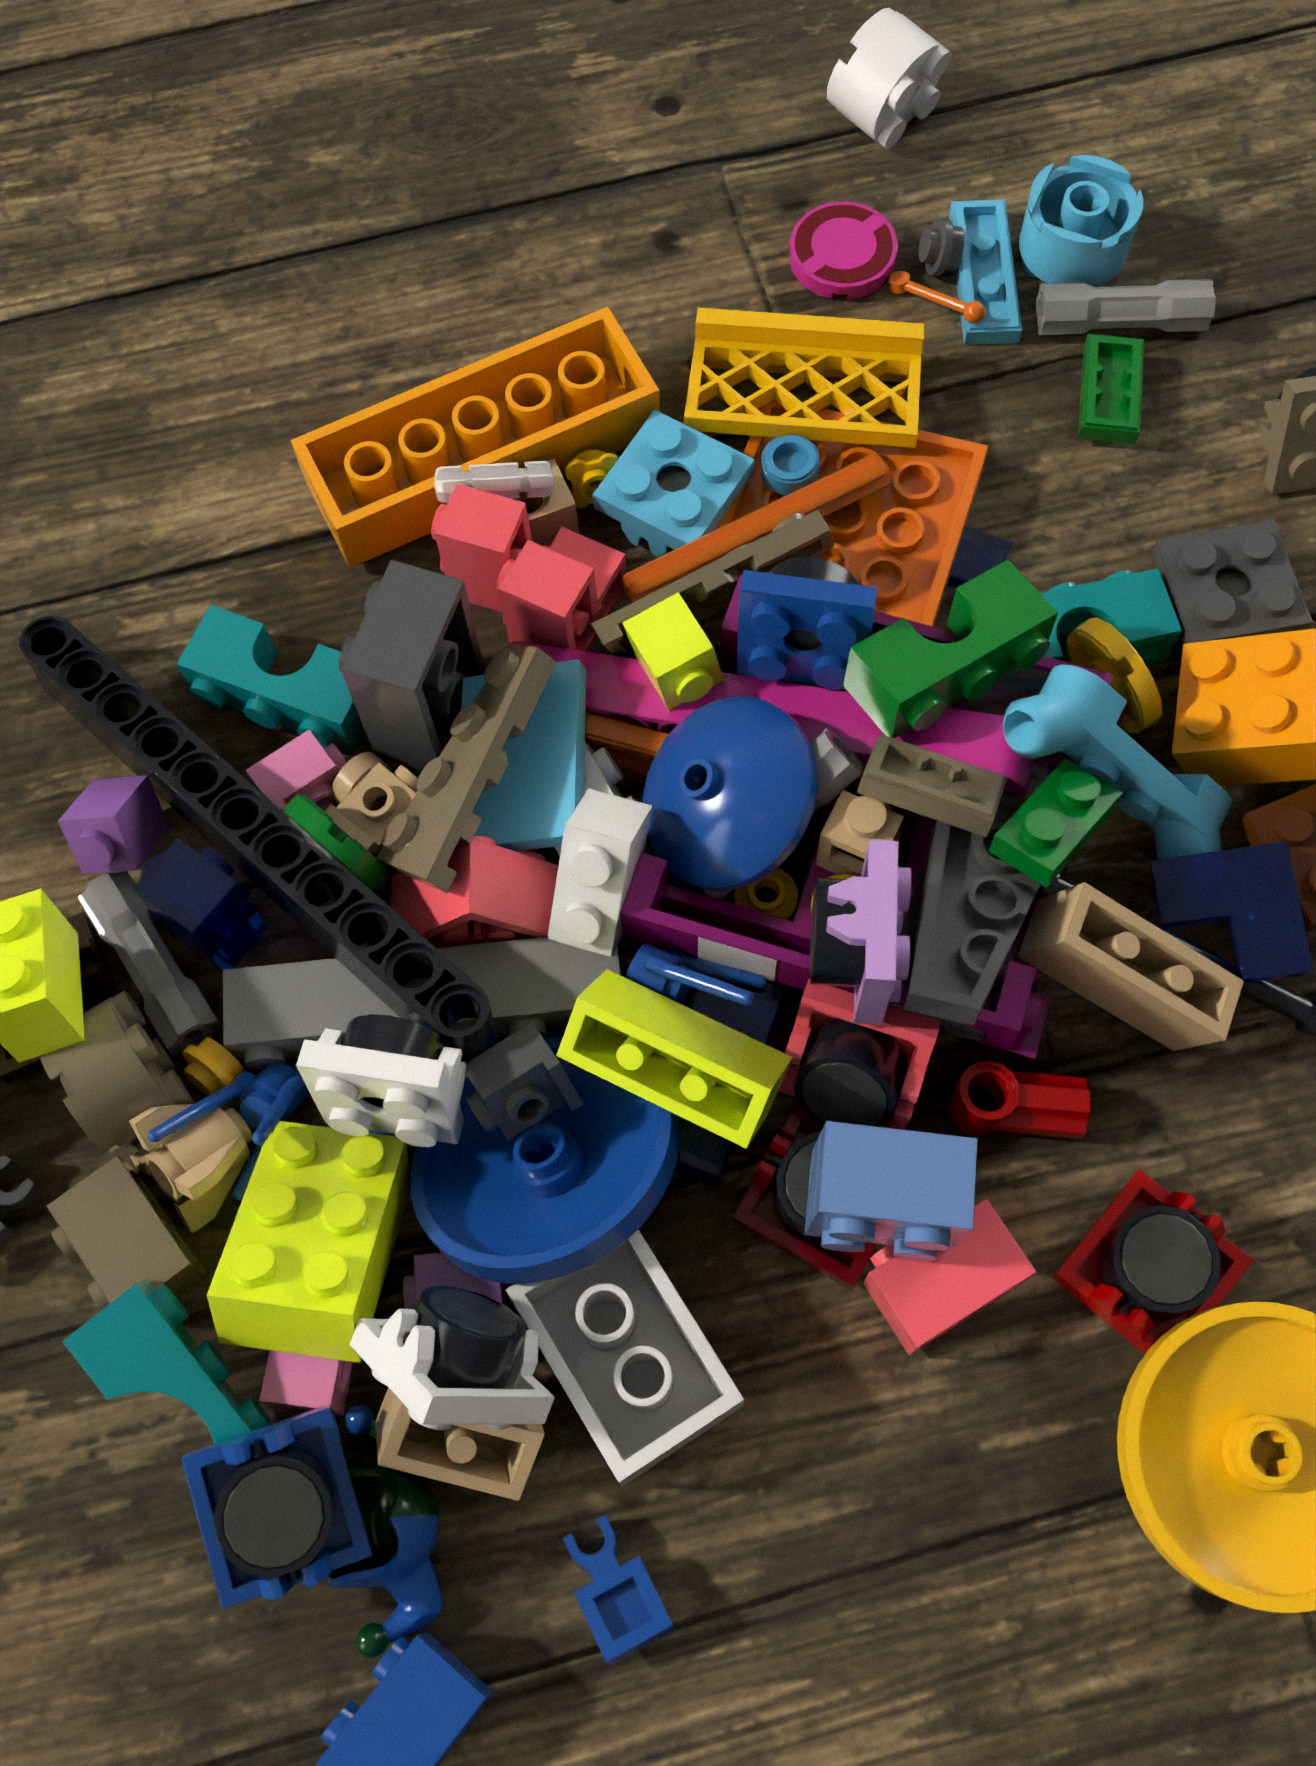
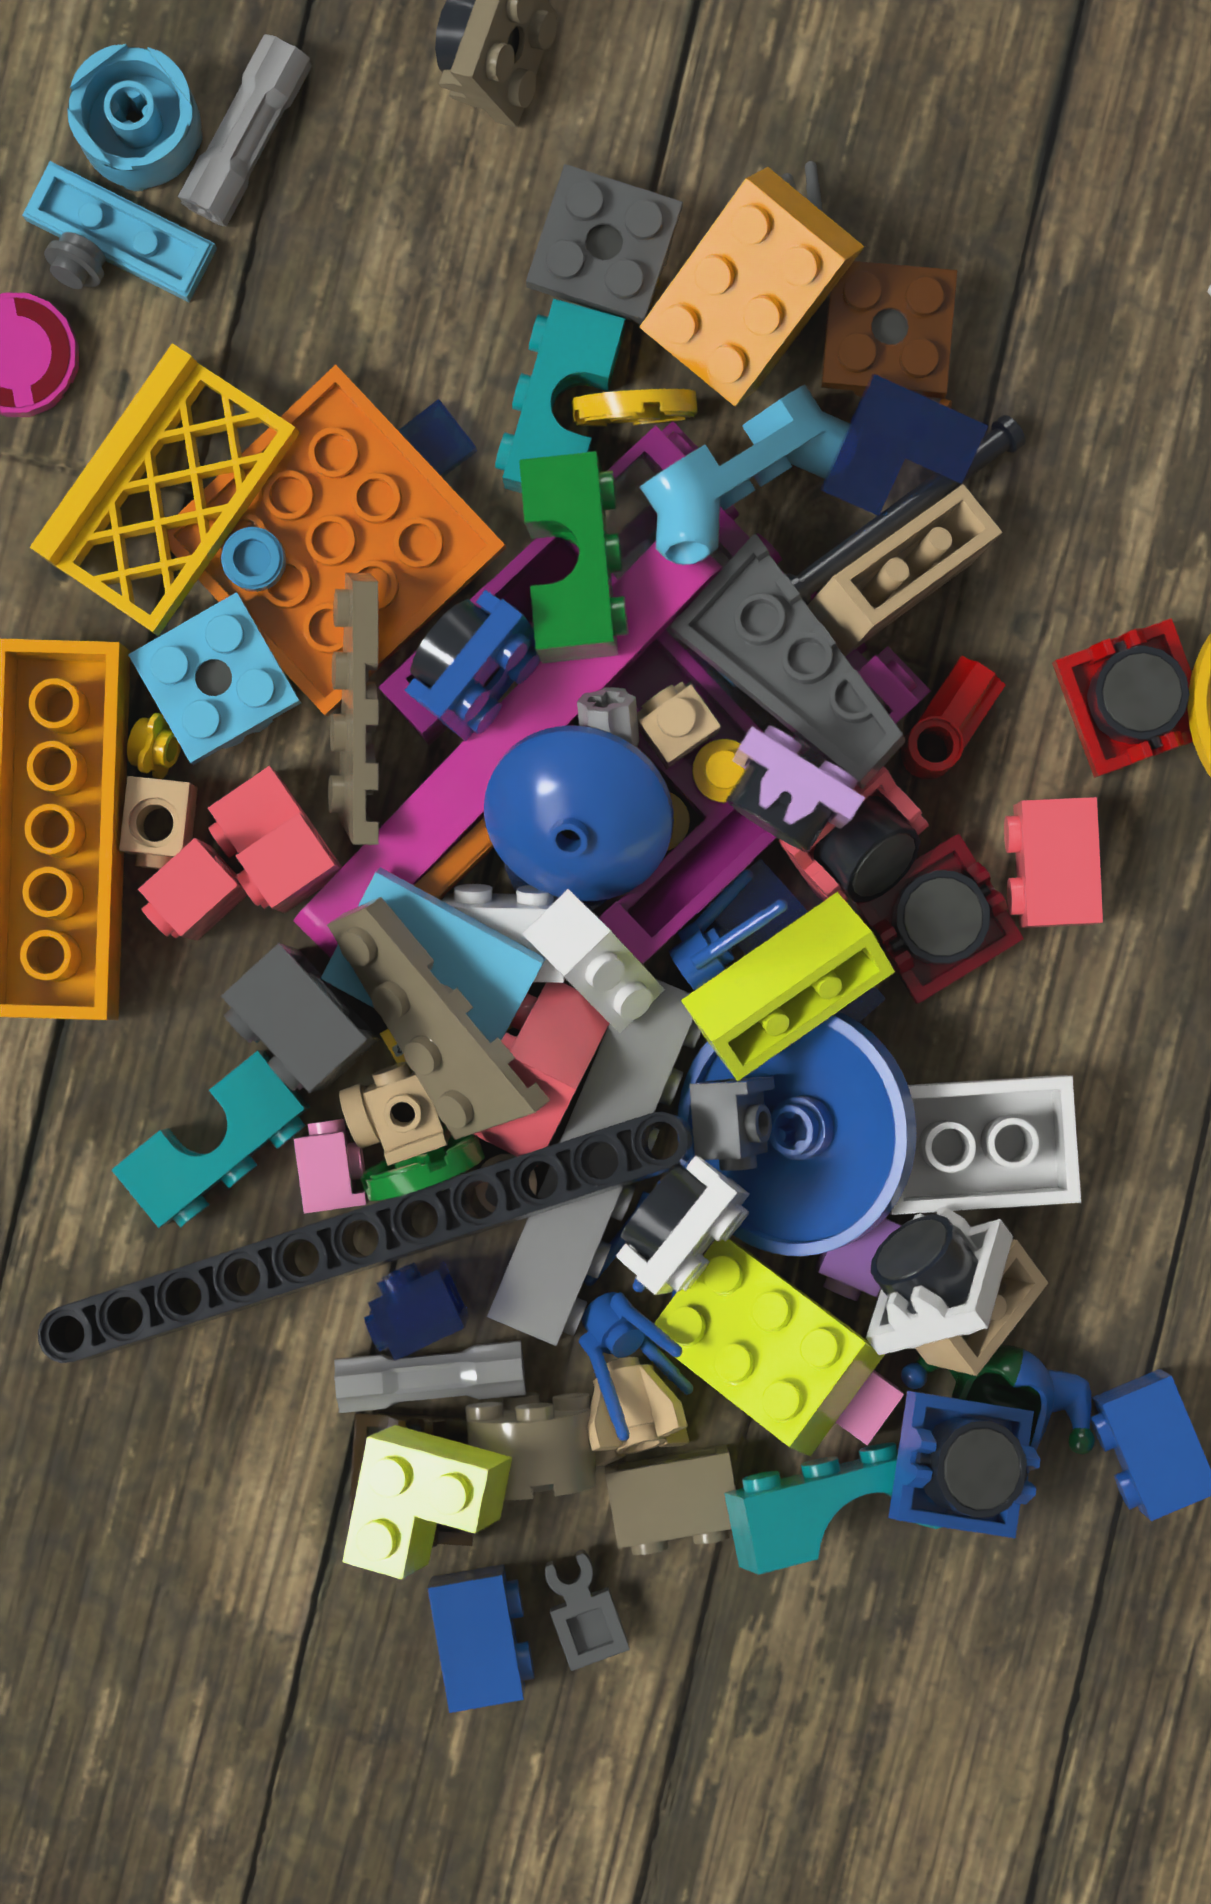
camera: 70 degrees left, 20 degrees up
medium lavender brick [58,775,170,874] -> none
yellow plate [182,1037,245,1096] -> none
white axle [434,461,553,503] -> none
blue plate [563,1515,675,1668] -> none
orange axle [622,454,890,603] -> none
neon yellow brick [622,592,724,711] -> none
medium blue brick [804,1121,977,1261] -> none
dark tan plate [857,734,1007,837] -> none
orange hinge [888,271,986,324] -> none
green plate [989,758,1123,888] -> none
green plate [1078,334,1144,445] -> none

